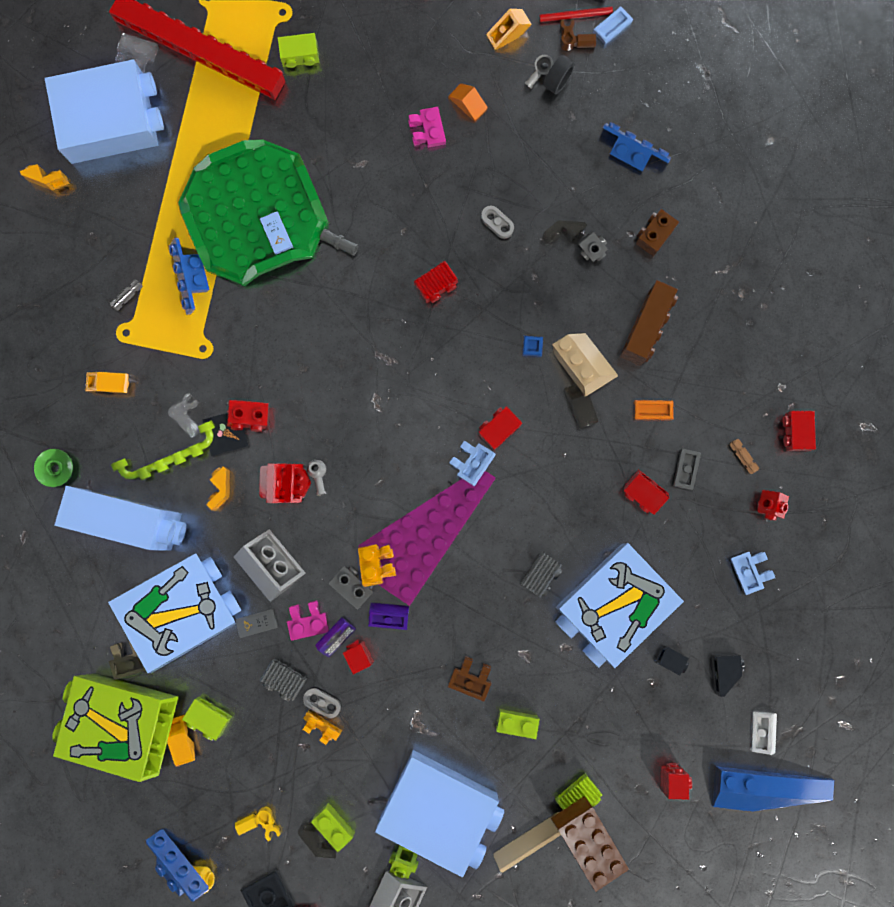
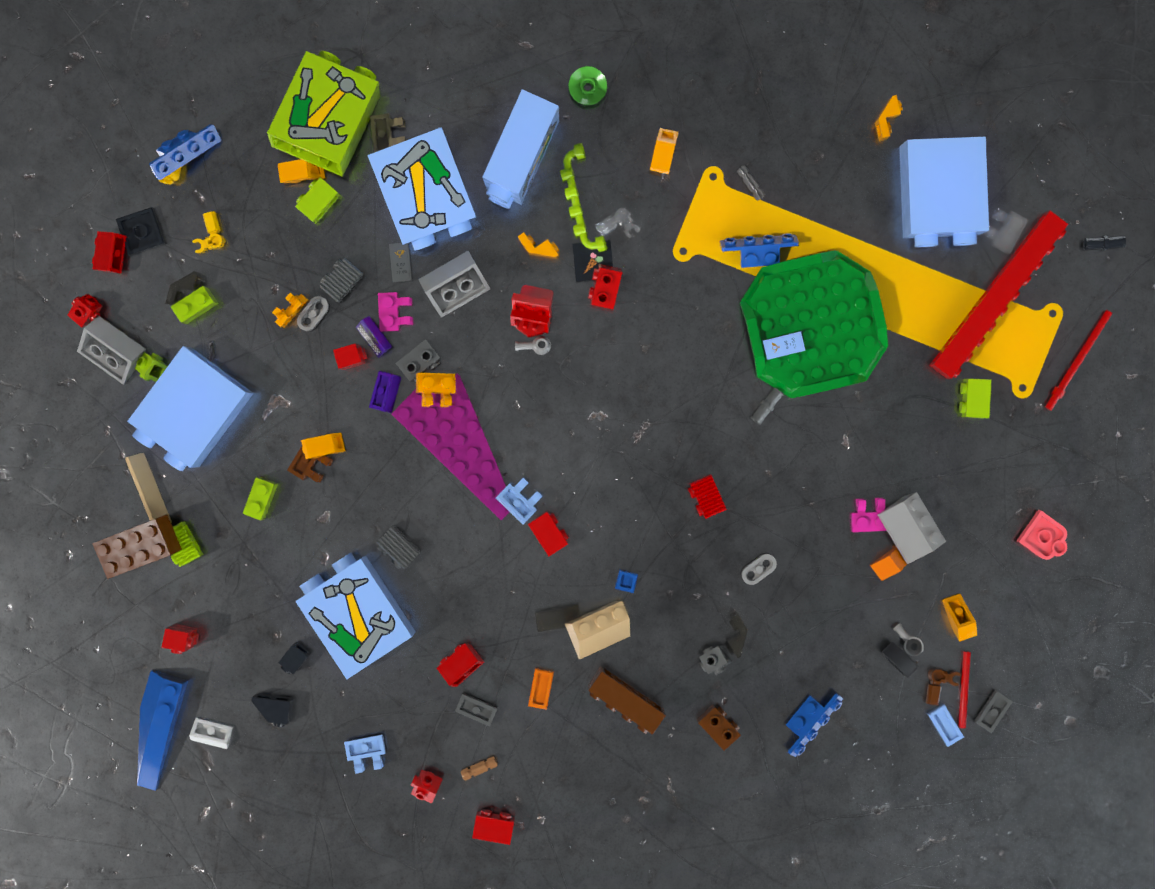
camera: 100 degrees right, 5 degrees up
none -> light orange slope [301,433,345,459]
none -> light grey slope [878,492,946,564]

